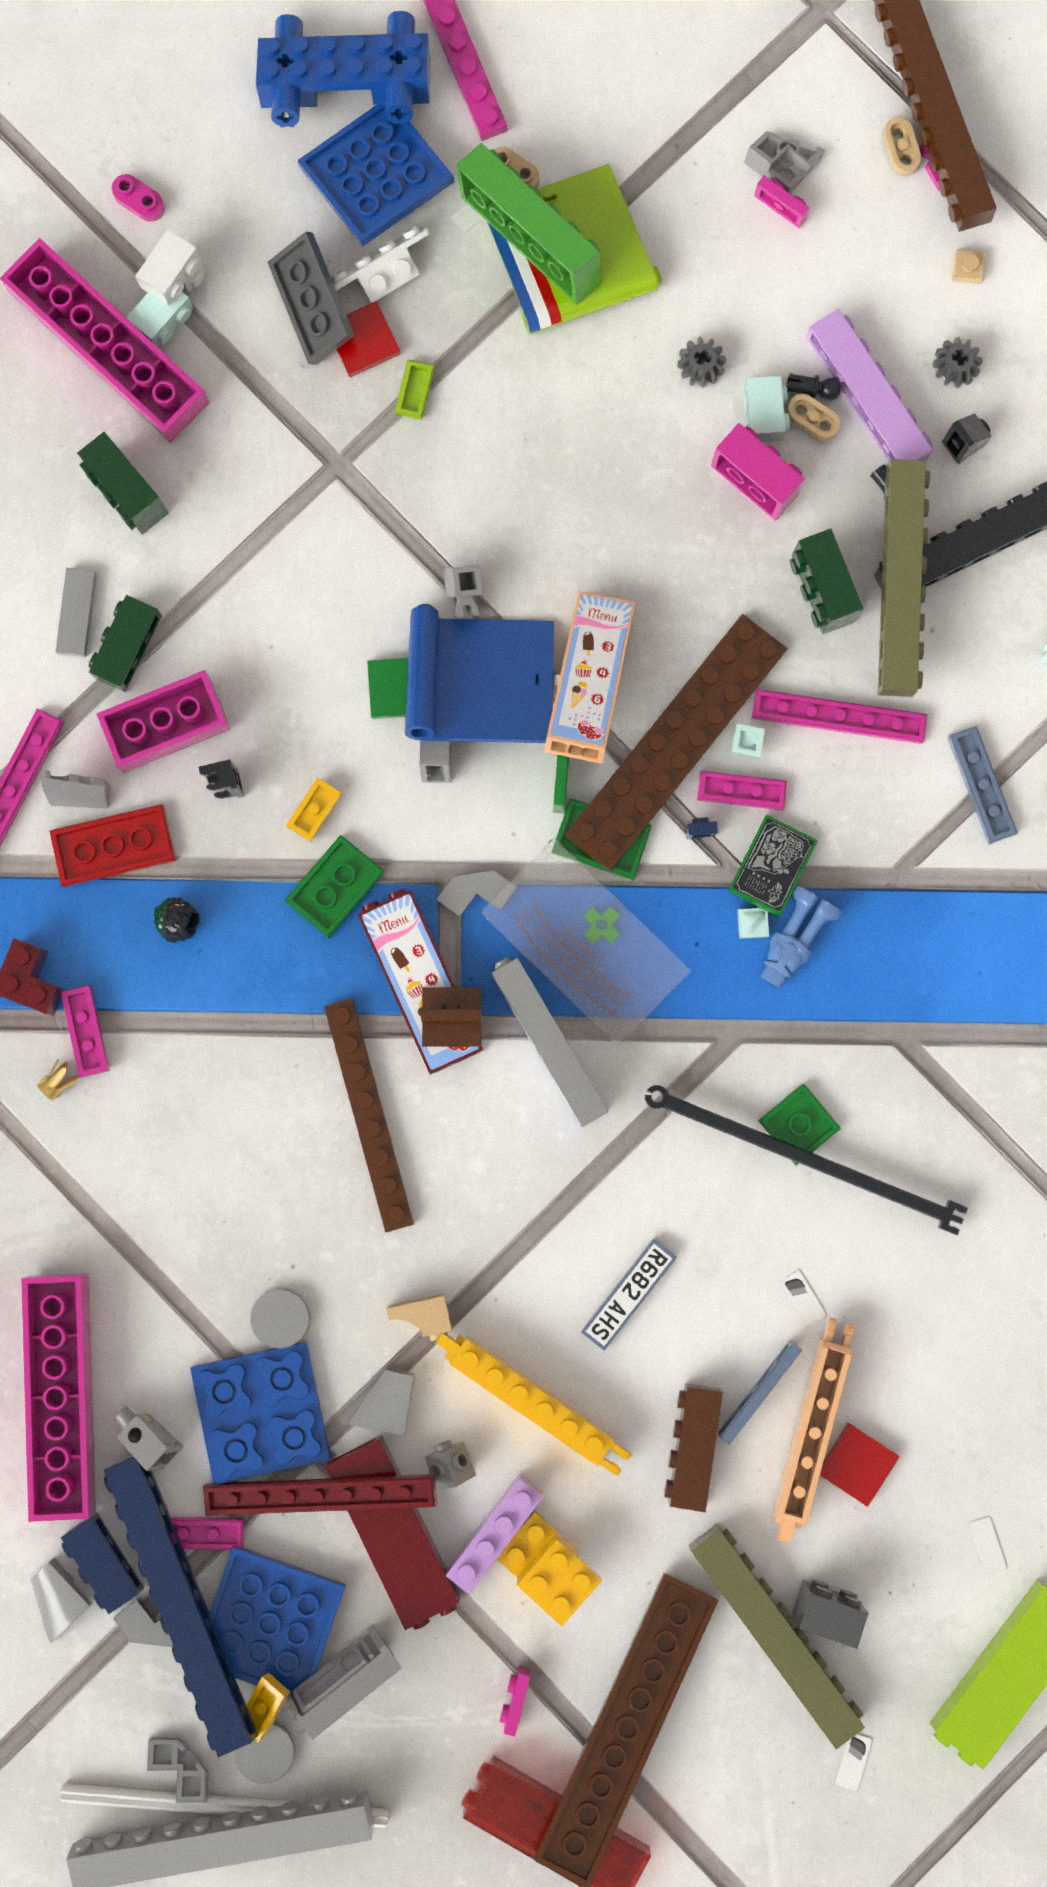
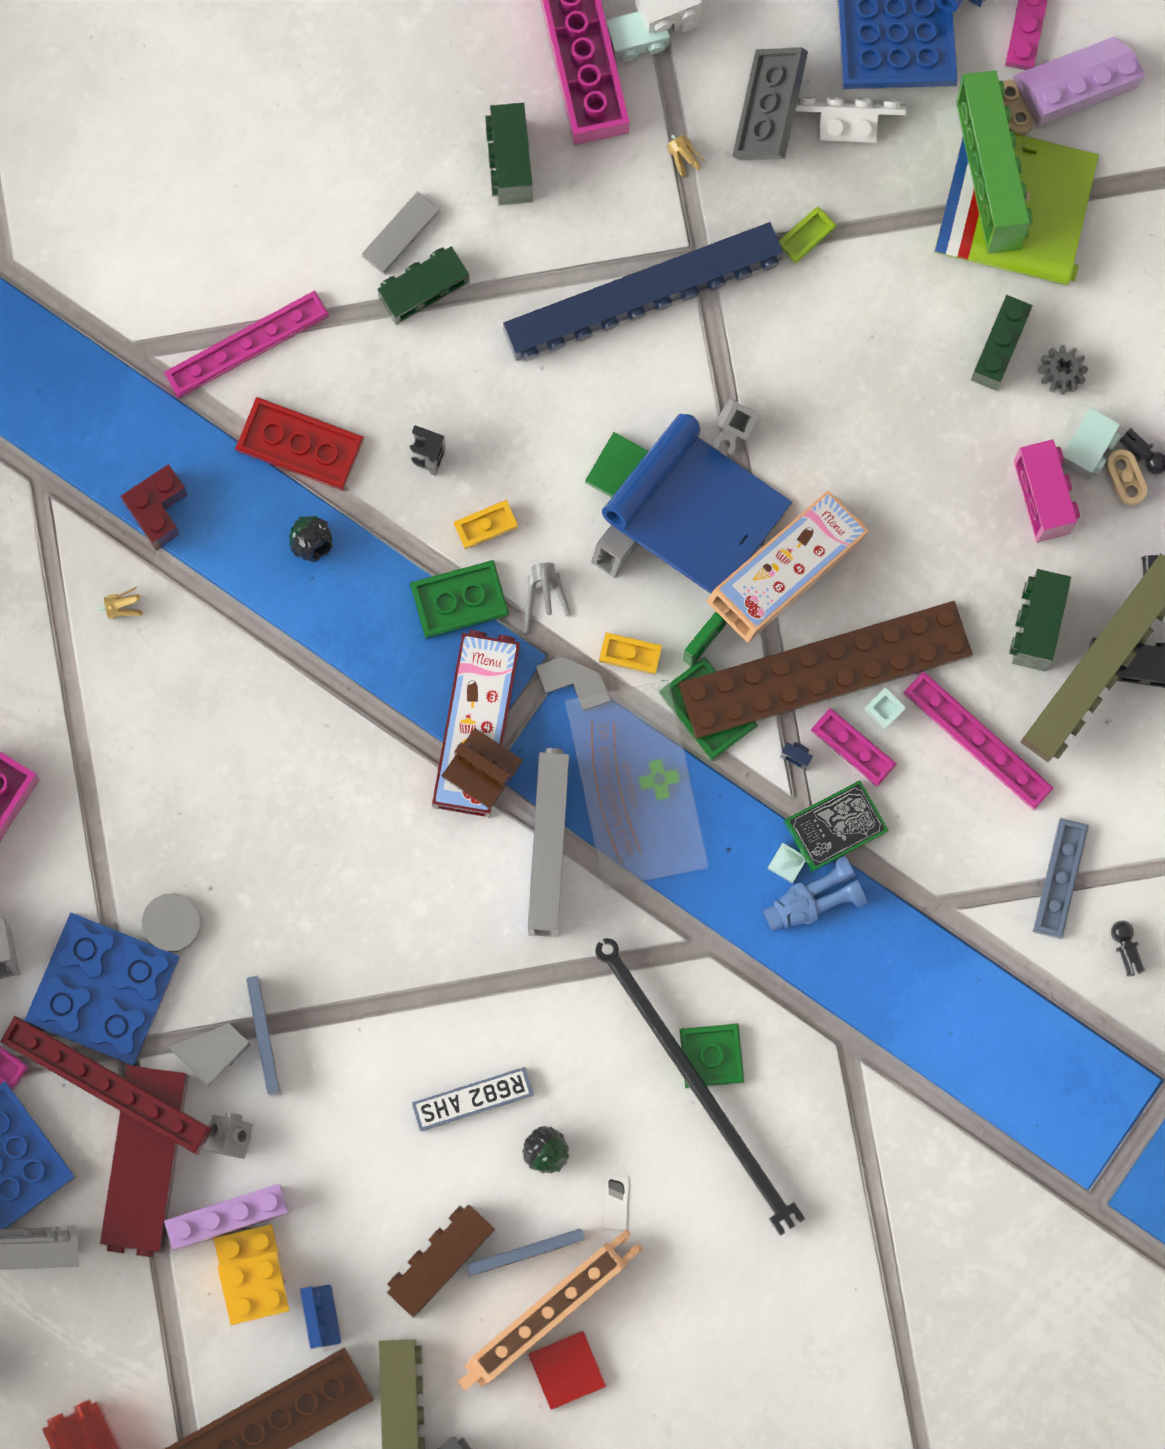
camera: 30 degrees right, 5 degrees down
light grey slope [40,770,110,808] -> none
dark pink plate [61,986,110,1078] -> none
dark pink brick [96,670,231,773] -> none
reddish brown plate [324,999,414,1233] -> none
red tile [337,301,401,378] -> none
tan arch [386,1293,453,1341] -> none
yellow hinge [436,1333,632,1475] -> none
dark pink plate [499,1666,530,1737] -> none
none -> sand blue tile [246,975,281,1096]
none -> blue bracket [300,1284,341,1349]
none -> dark blue brick [503,222,783,361]
none -> piece [522,1126,569,1173]
none -> light grey plant [523,562,571,635]
none -> yellow plate [599,632,662,675]
none -> pearl gold piece [667,134,705,178]
none -> dark green brick [971,294,1033,391]
none -> lavender slope [1013,37,1145,127]

